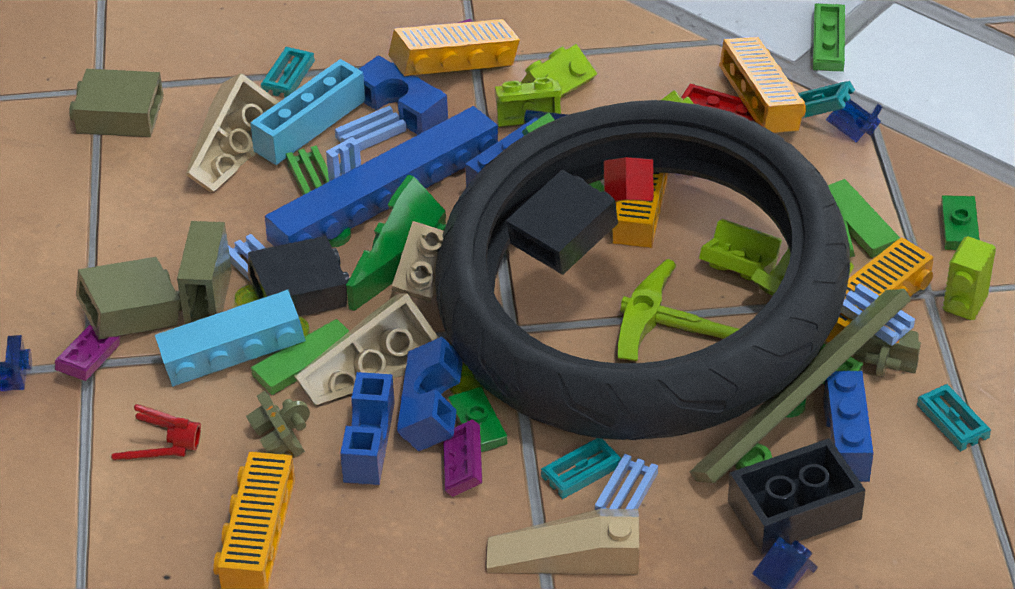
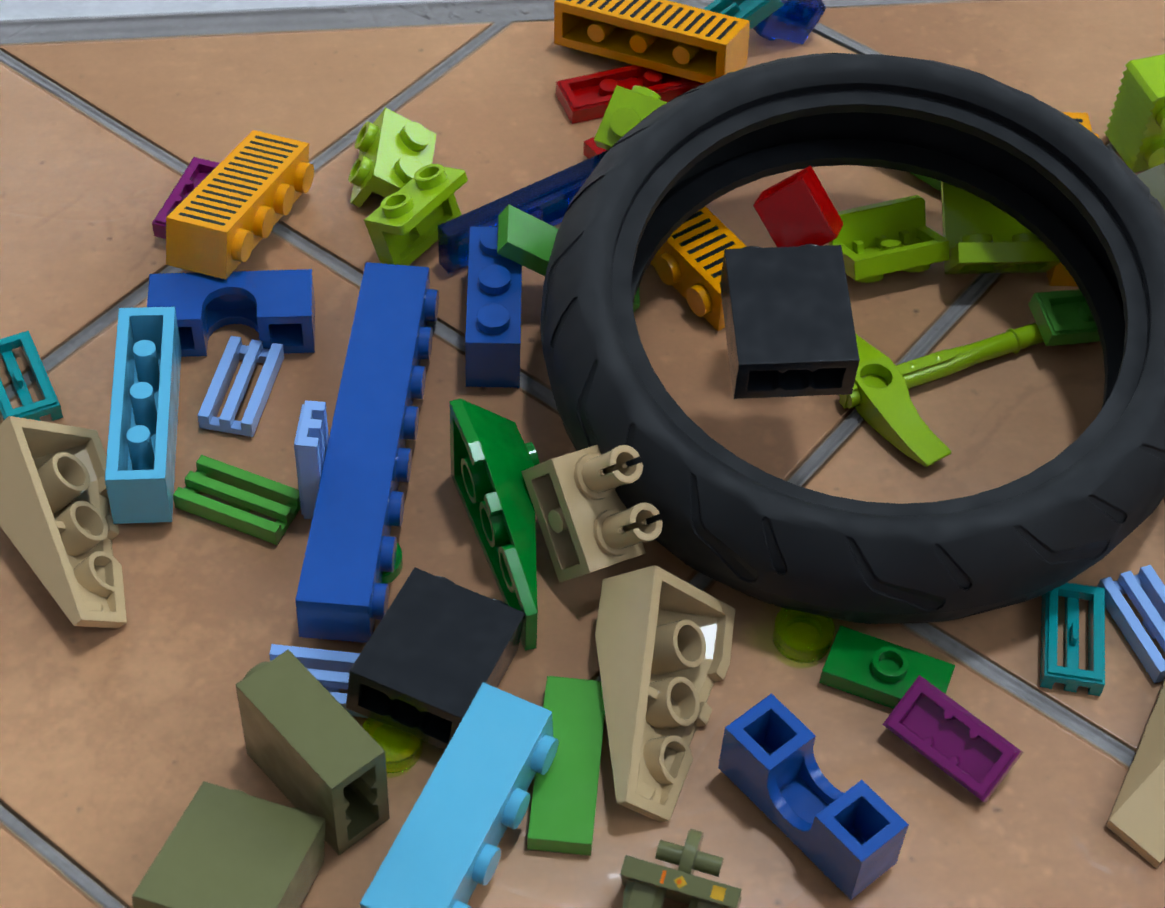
camera: 50 degrees left, 5 degrees up
blue arch [397,337,463,451] -> none
green plate [941,195,980,250] -> none

